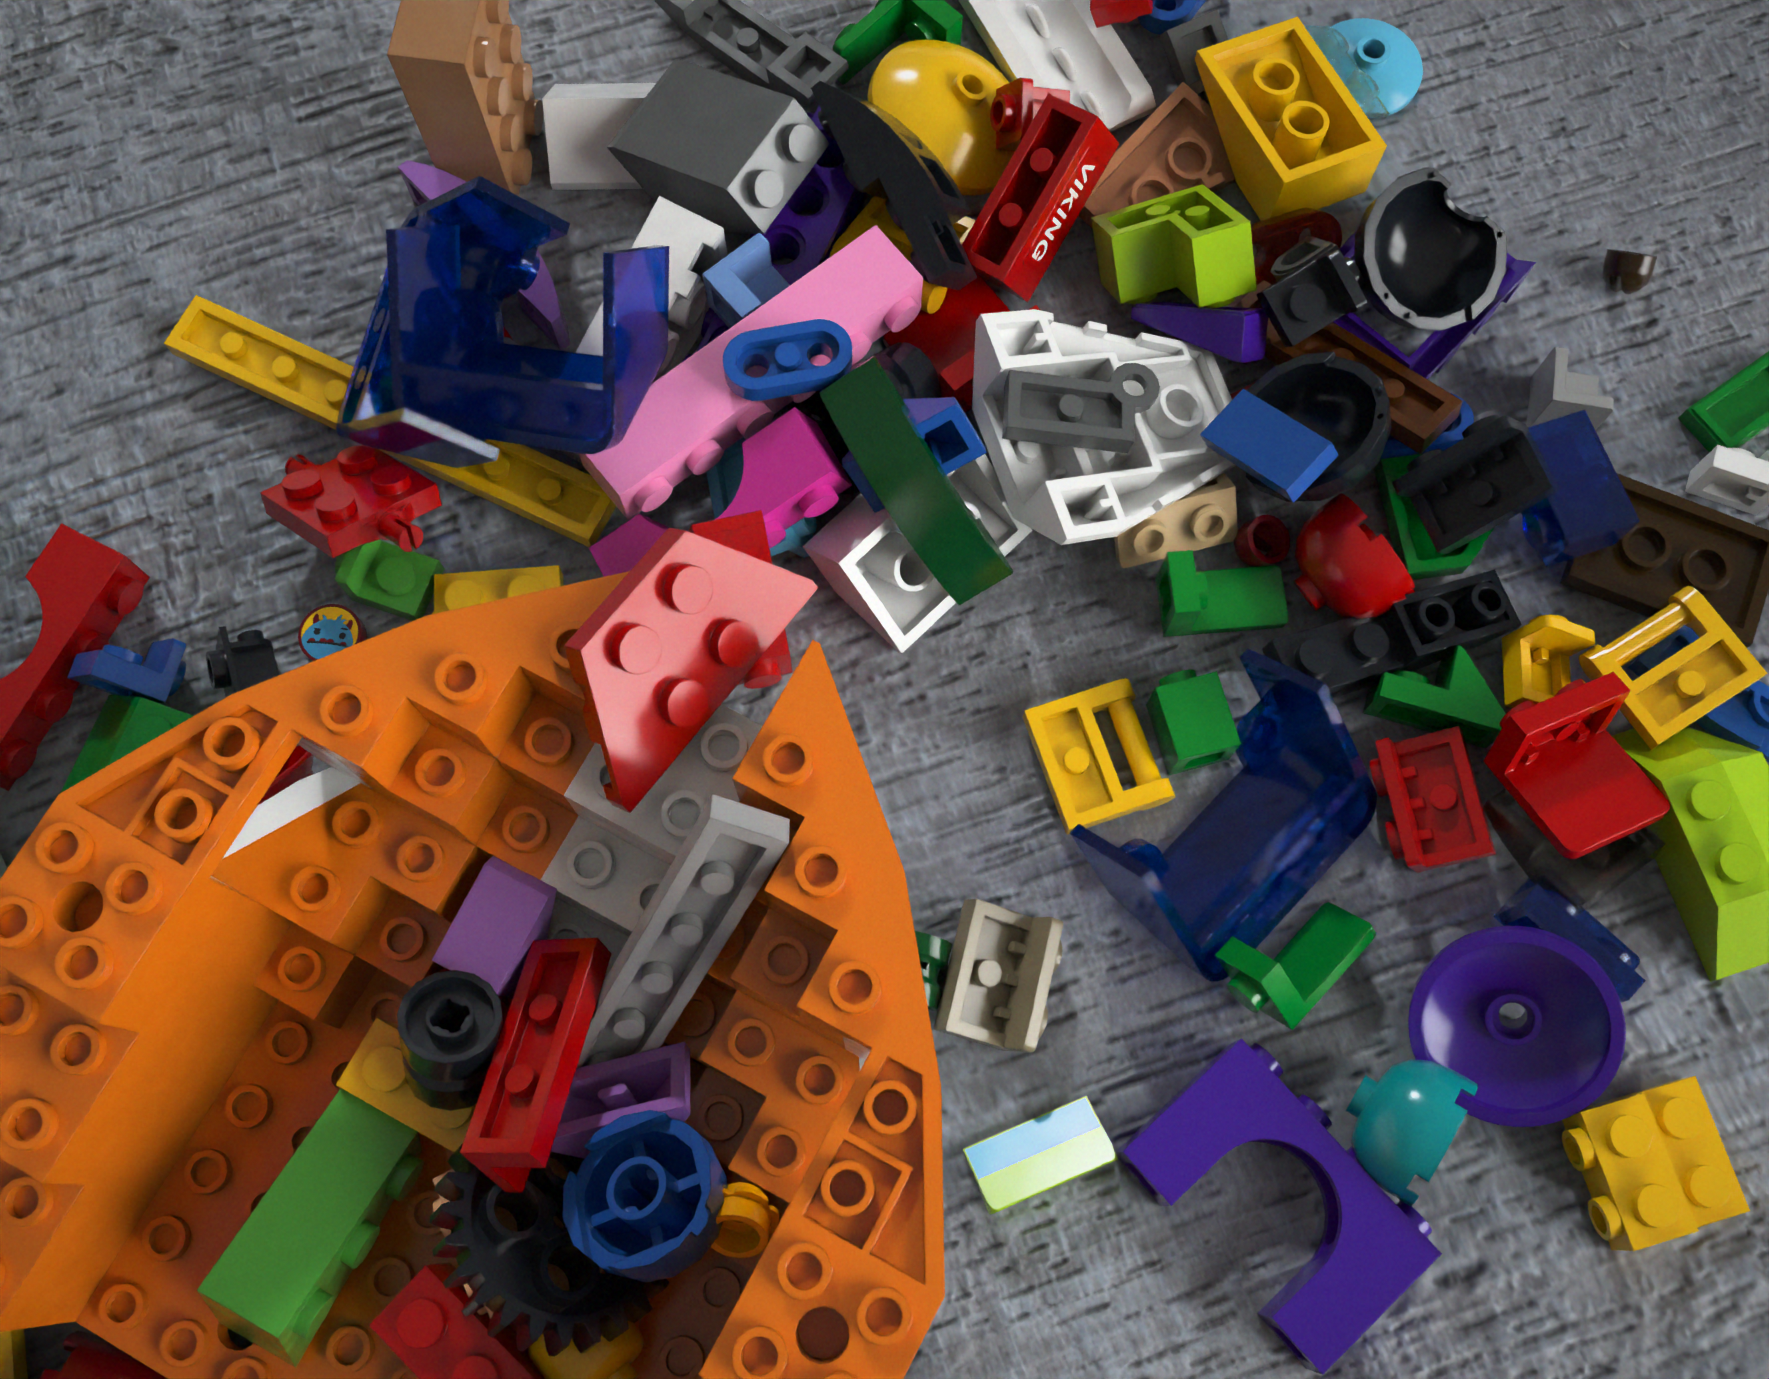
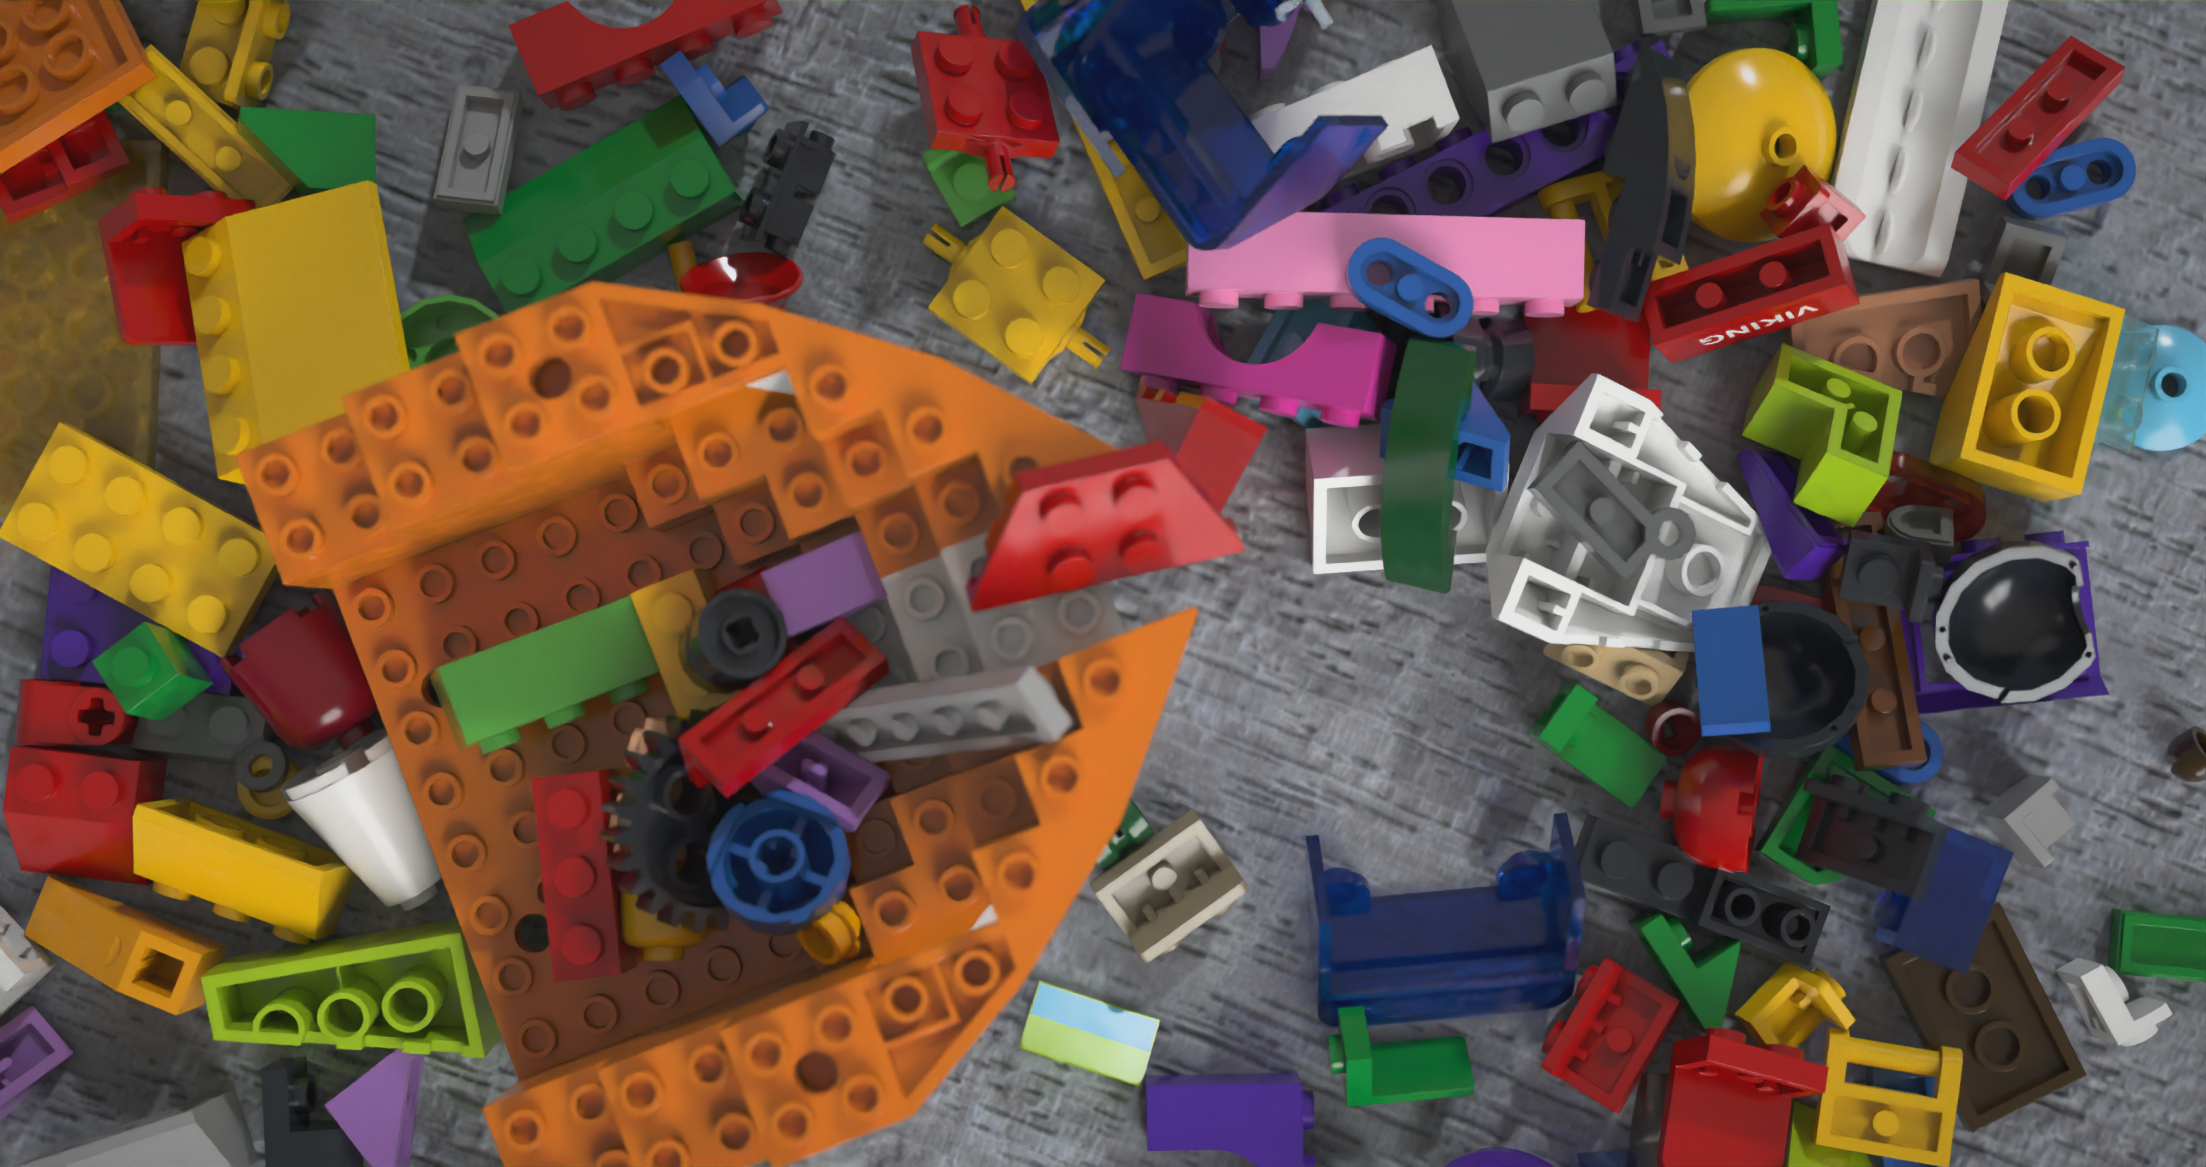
camera: 40 degrees right, 15 degrees up
tile [298,604,367,662] -> none
medium blue panel [702,233,790,329] -> none
yellow plate [1022,678,1176,835] -> none
green brick [1146,669,1241,776] -> none

